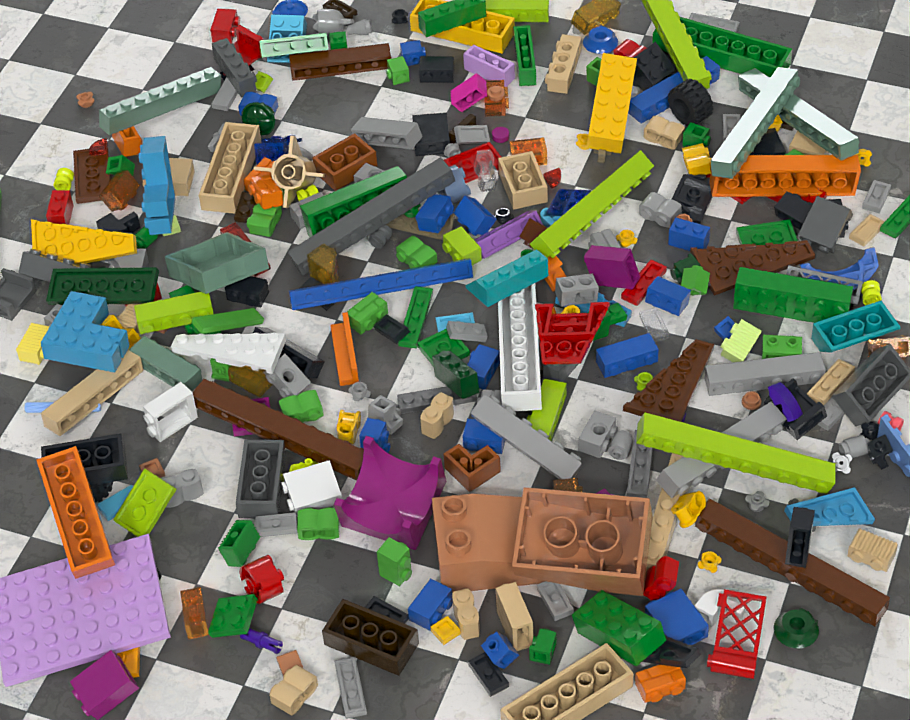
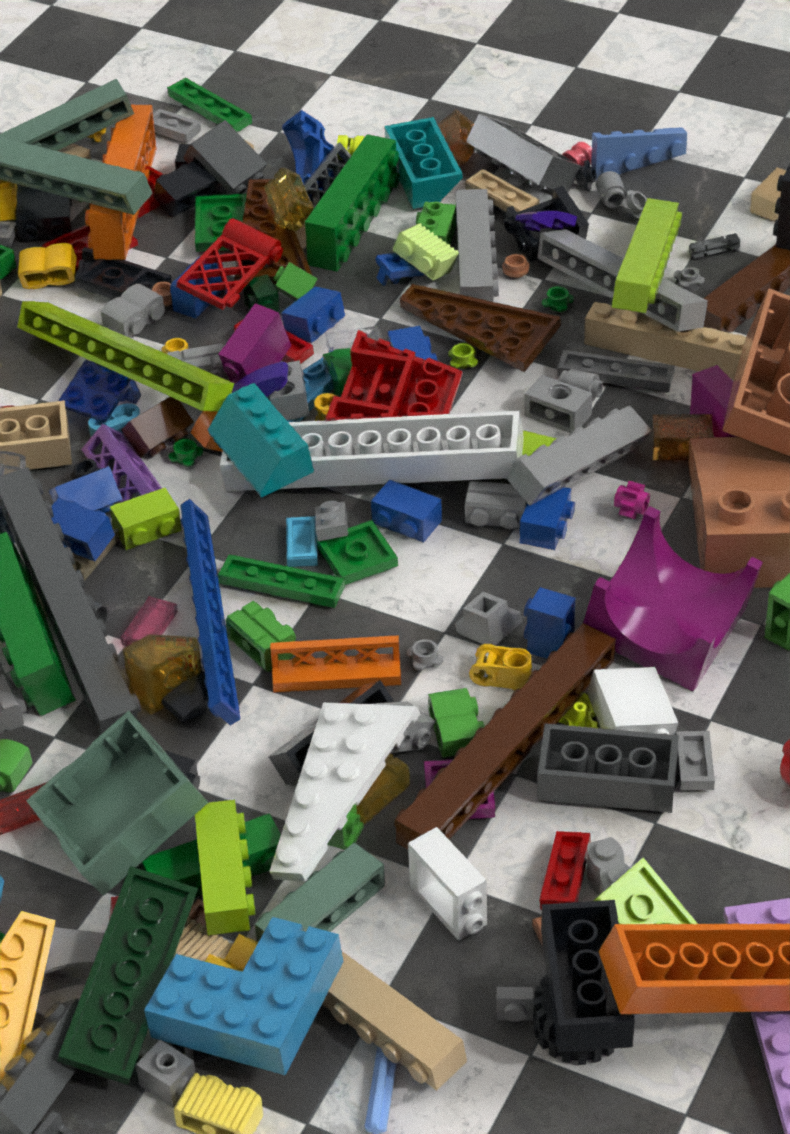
camera: 85 degrees left, 5 degrees down
bright green tile [192,308,264,334] -> none
green brick [218,520,261,567] -> none
bright green brick [297,507,339,540] -> none
black tile [373,314,410,344] -> none
bright green brick [396,235,438,269] -> none
flat silver plate [397,386,477,414] -> none
tan brick [420,392,454,439] -> none
dark green brick [432,350,480,399] -> none
dark orange brick [444,444,501,492] -> none
yellow piece [671,491,706,528] -> none
dark azure wing [784,487,875,526] -> none
black bracket [867,435,893,470] -> none
none -> clear pink tile [121,596,178,653]
none -> red piece [176,218,283,310]
none -> dark purple slope [232,362,288,397]
none -> clear yellow brick [264,167,314,231]
none -> red plate [539,831,591,910]
none -> green plate [542,286,574,312]
none -> dark pink gear [614,481,650,519]

